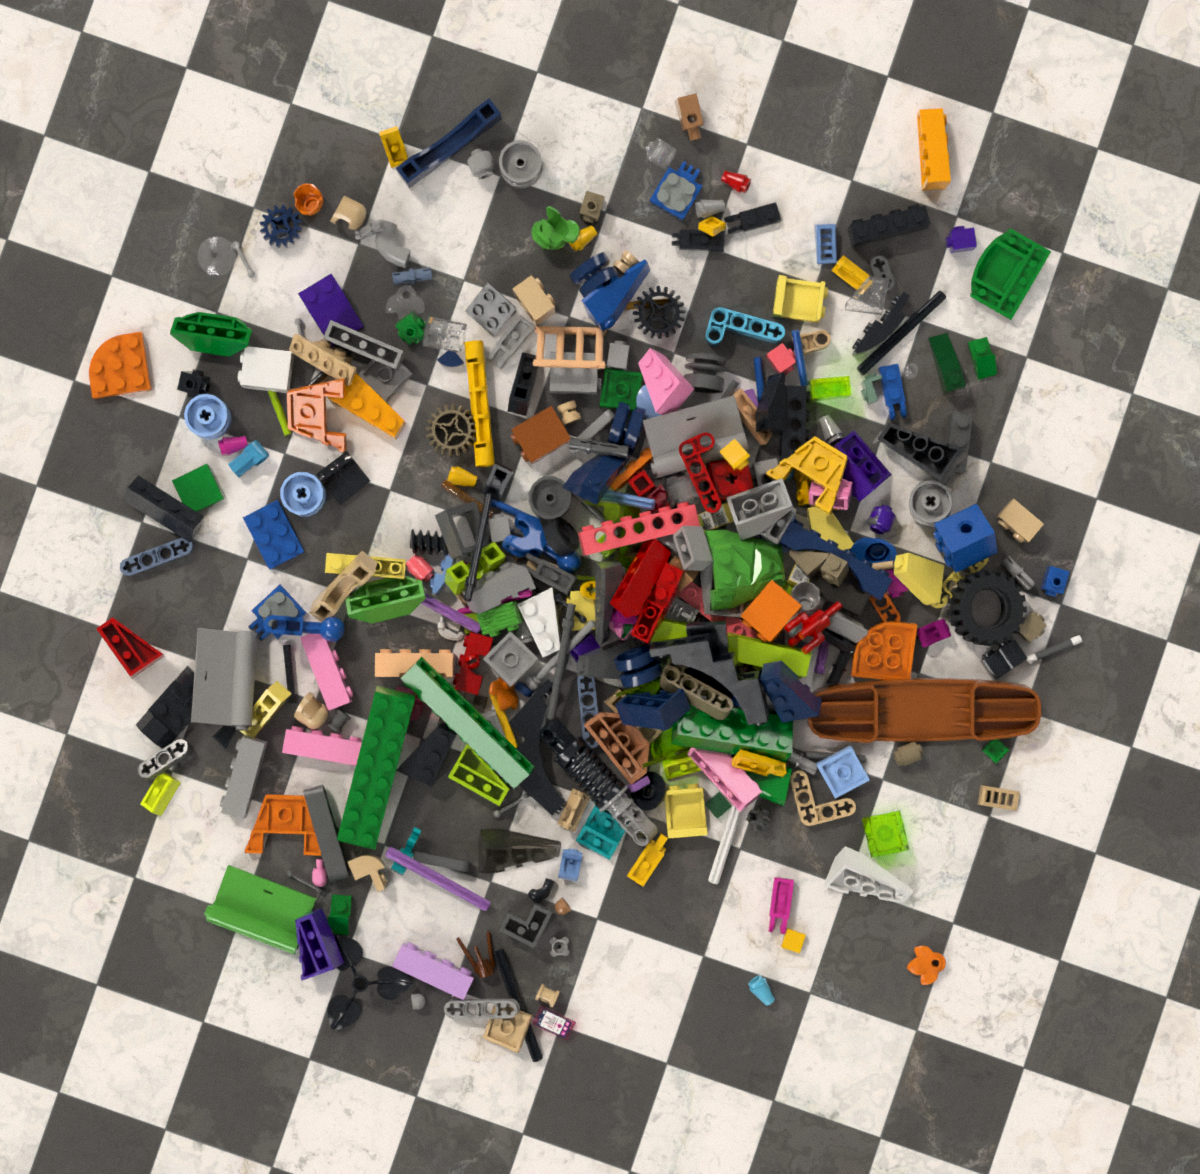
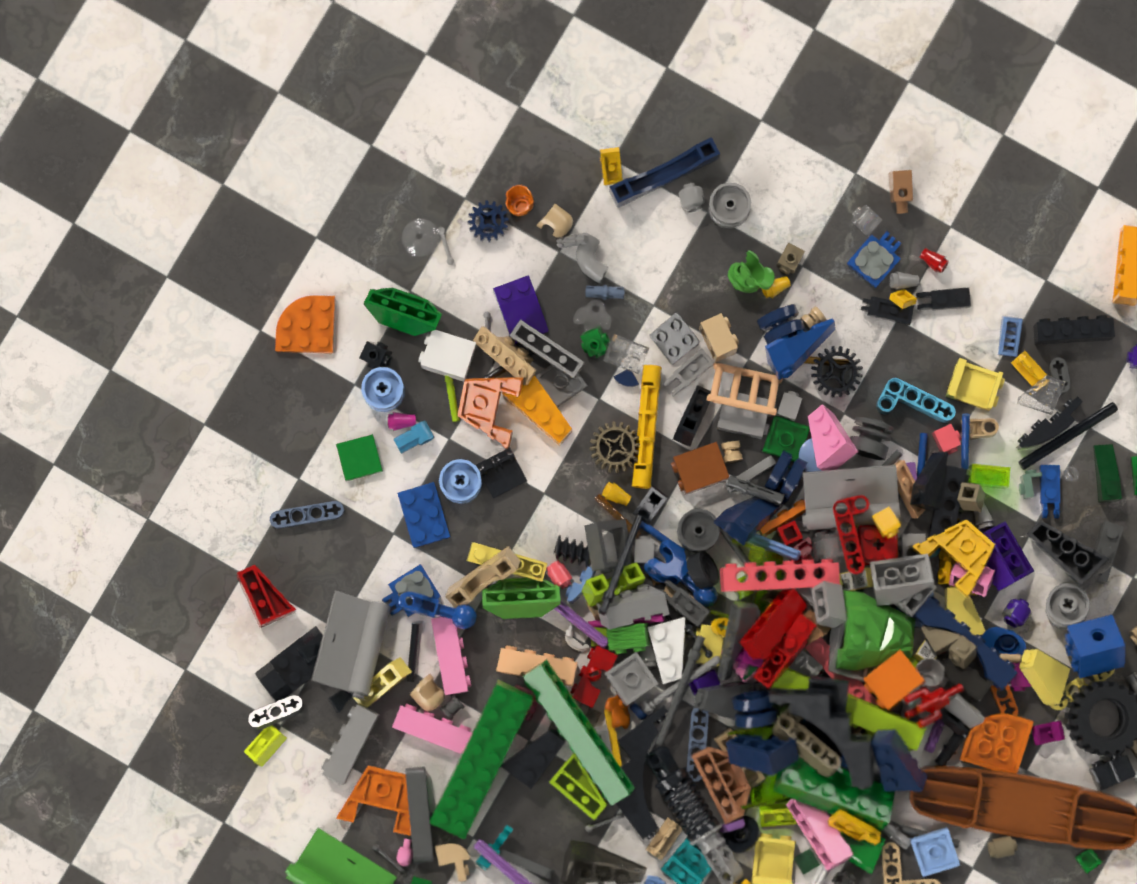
camera: 15 degrees right, 5 degrees down
black brick [124,475,204,542] -> none
none -> dark tan brick [957,483,986,512]

